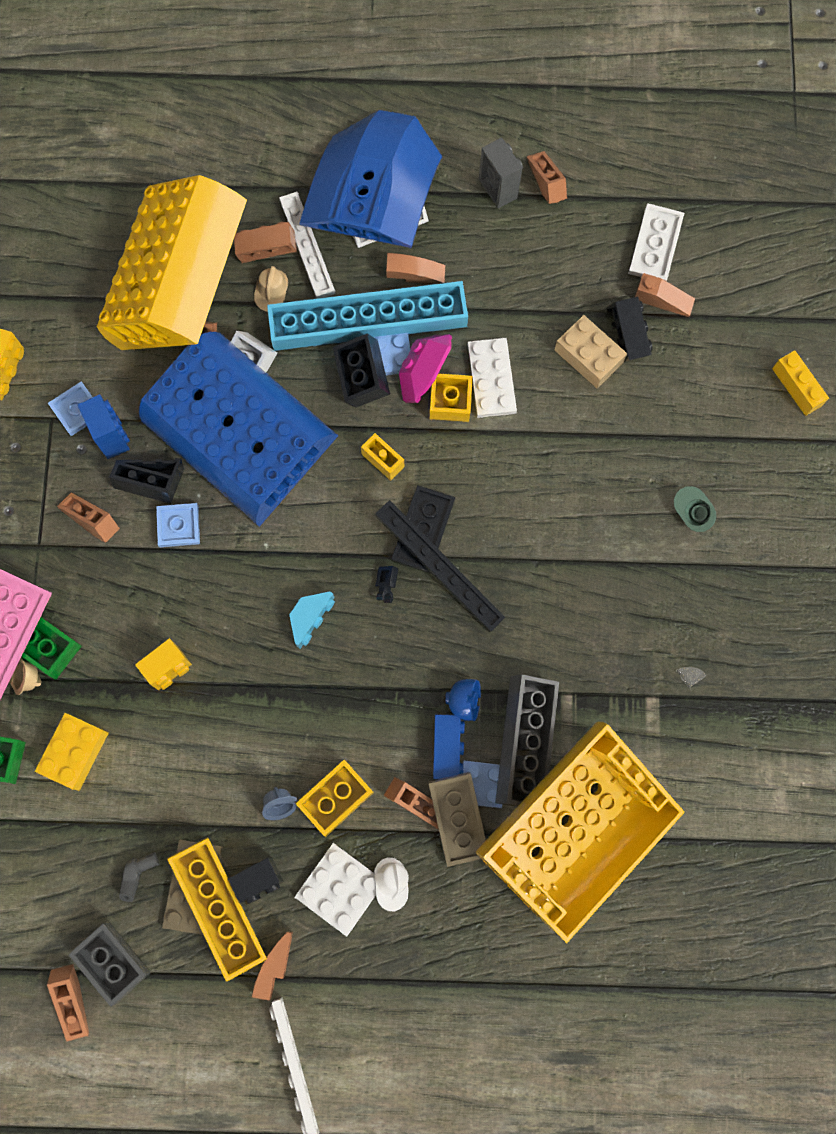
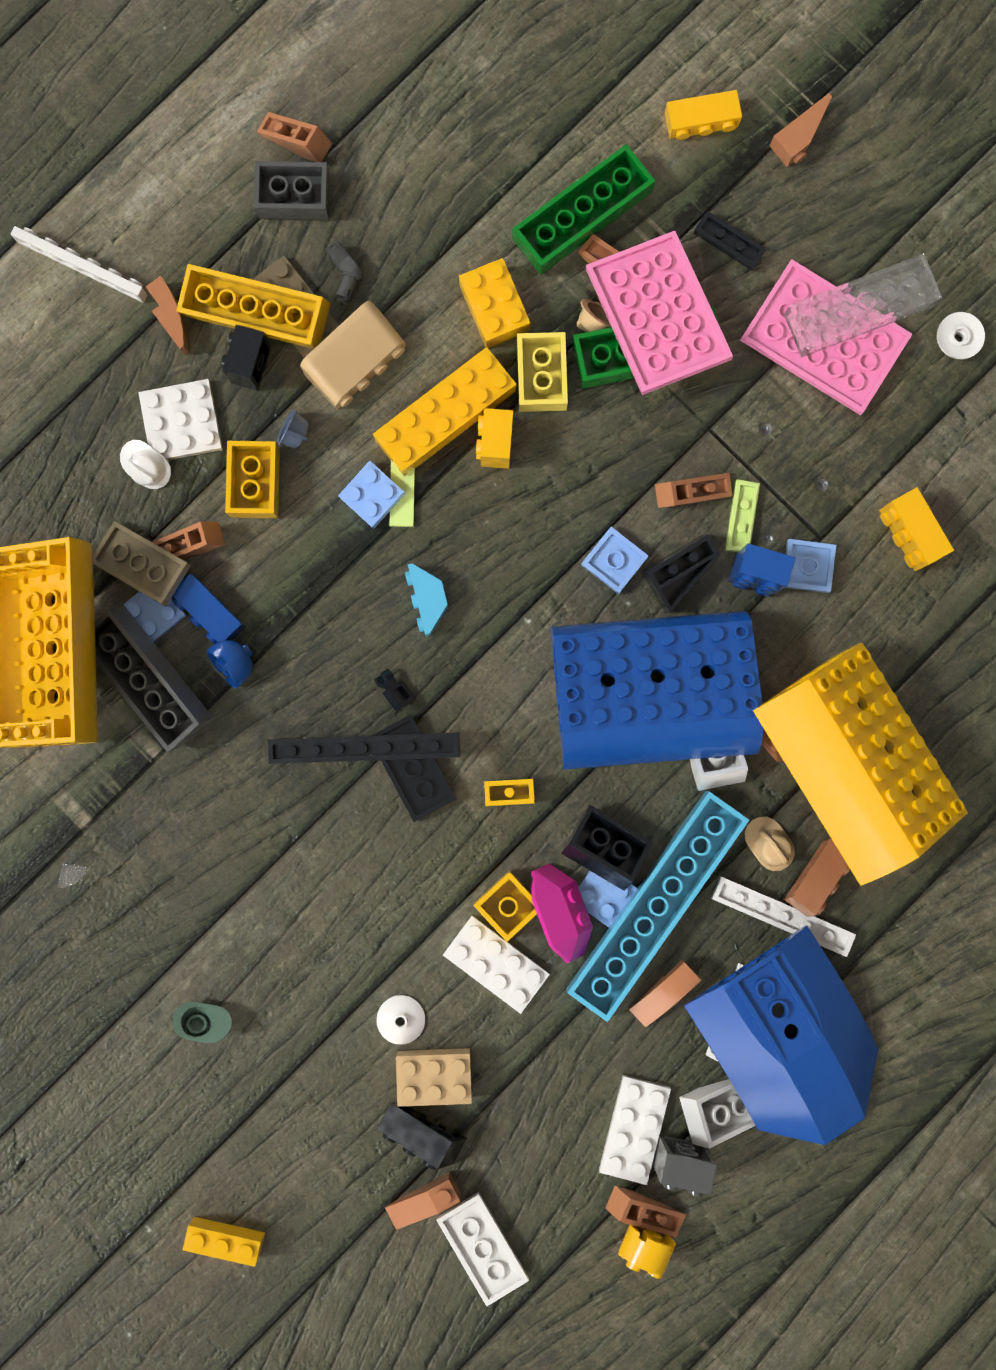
camera: 135 degrees right, 10 degrees up
none -> tan windscreen [300,300,406,410]
none -> light blue plate [338,461,406,528]
none -> yellow brick [373,347,516,476]
none -> white dish [377,995,425,1044]
none -> yellowish green tile [390,461,415,527]
none -> light yellow brick [517,332,568,412]
none -> white plate [599,1075,671,1185]
none -> yellow brick [618,1225,676,1279]
none -> white slope [679,1079,756,1149]
none -> yellowish green tile [724,480,760,553]

